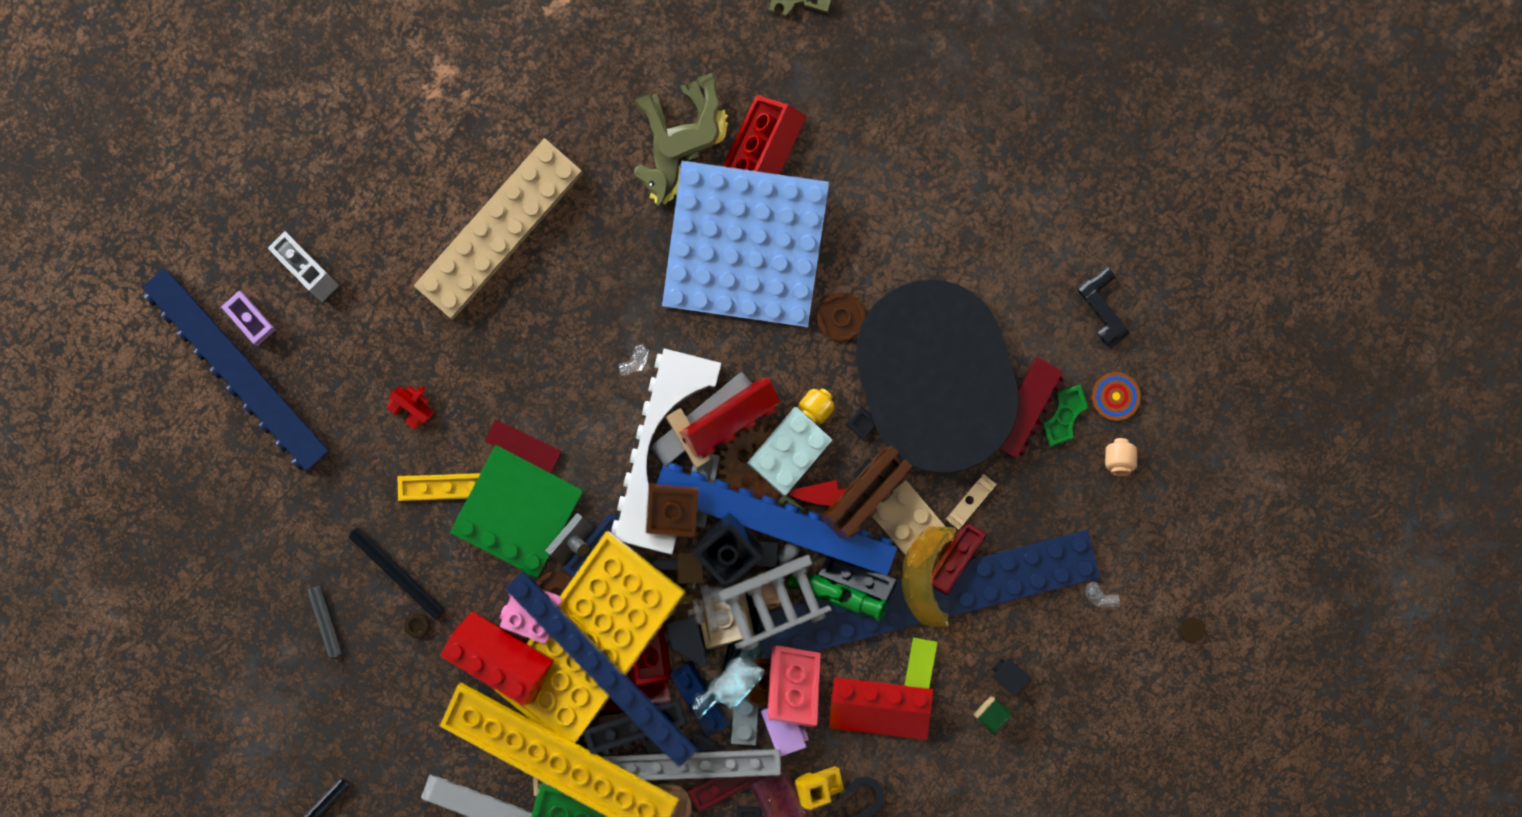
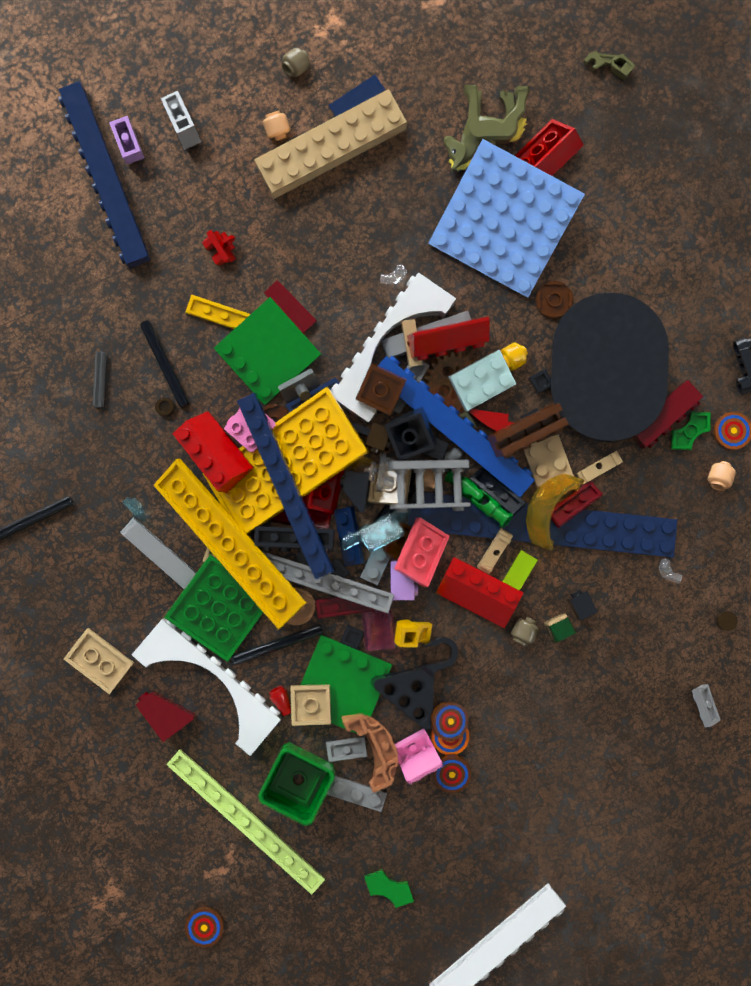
camera: 25 degrees right, 0 degrees up
none -> clear light blue plate [122,497,144,517]
none -> light nougat head [263,111,290,141]
none -> dark tan head [281,48,309,77]
none -> dark blue tile [328,74,386,117]
none -> tan piece [477,528,513,574]
none -> dark tan head [511,616,540,647]
none -> light grey plate [692,684,720,727]

